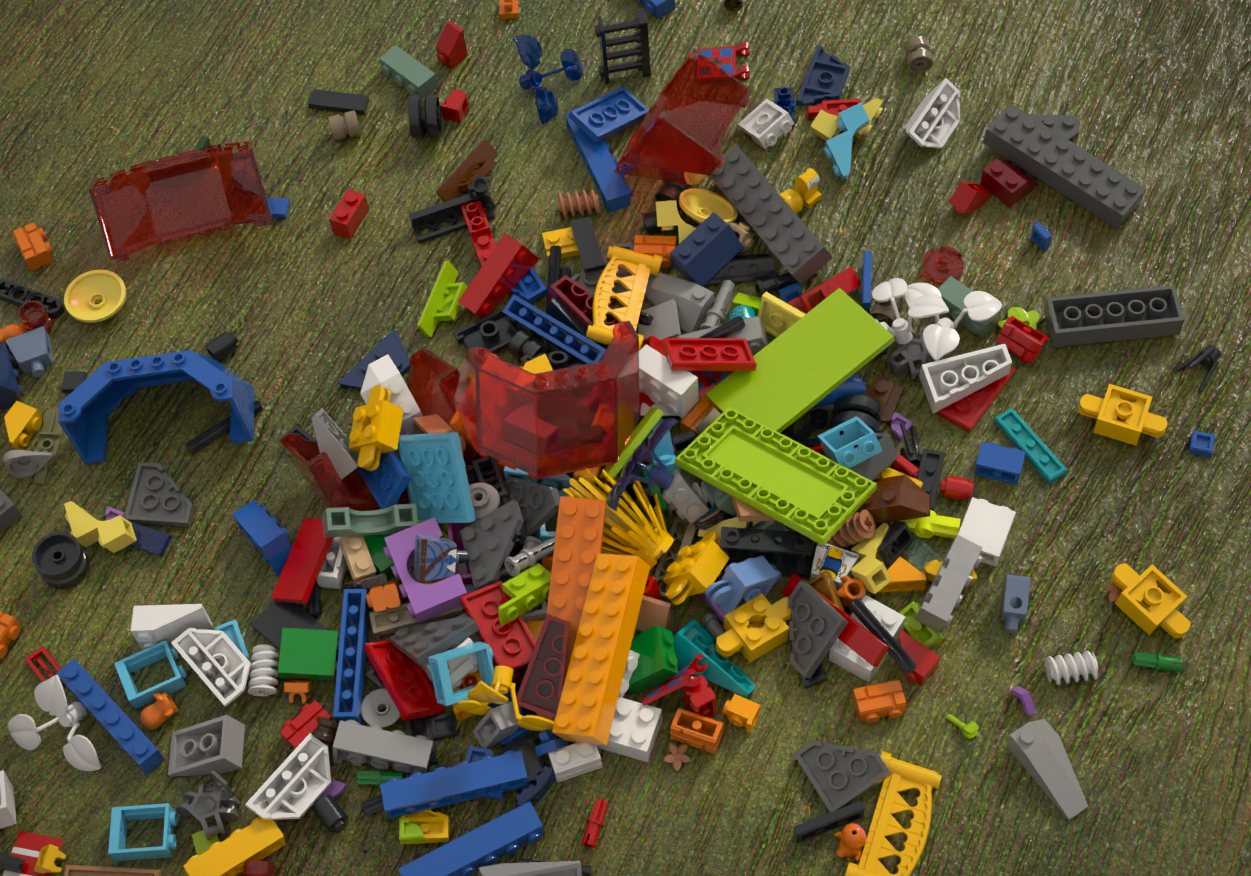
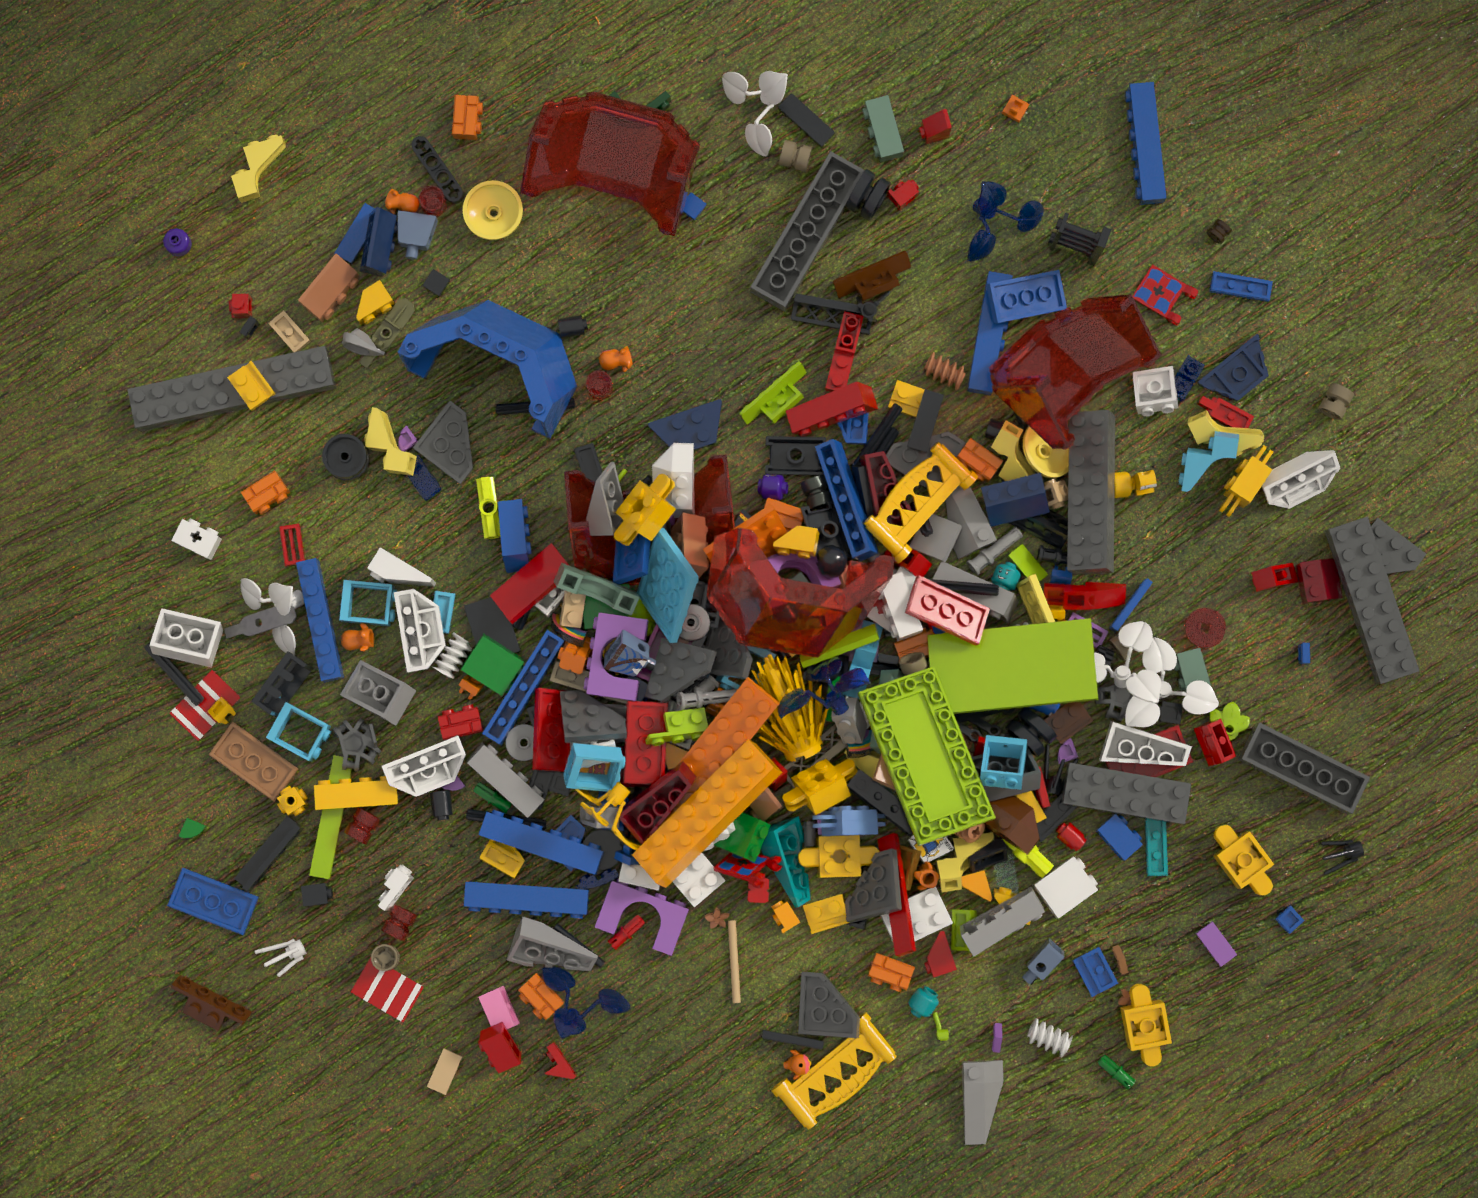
camera: 25 degrees right, 25 degrees up
dark brown wheel [312,716,339,742] -> none
red brick [329,189,369,239] -> none
lime tile [399,818,425,844] -> none
orange brick [670,708,723,754] -> none
black axle [849,598,916,674] -> none
none -> flat silver piece [224,605,297,638]
none -> black window [252,651,313,717]
none -> neon yellow piece [476,477,501,539]
none -> clear red wheel [586,370,613,401]
none -> medium lavender arch [595,878,689,956]
none -> orange animal [599,346,633,372]
none -> white plant [722,71,788,156]
none -> tan bar [728,920,741,1003]
none -> dark grey brick [750,151,865,312]
none -> yellow plate [803,894,850,934]
none -> teal head [908,986,939,1018]
none -> dark grey brick [1061,763,1191,825]
none -> blue plate [1072,946,1118,997]
none -> medium nougat tile [1112,945,1128,975]
none -> black plate [1155,701,1183,725]
none -> medium lavender tile [1195,921,1237,967]
none -> blue tile [1209,271,1273,302]
none -> yellow brick [1219,445,1274,517]

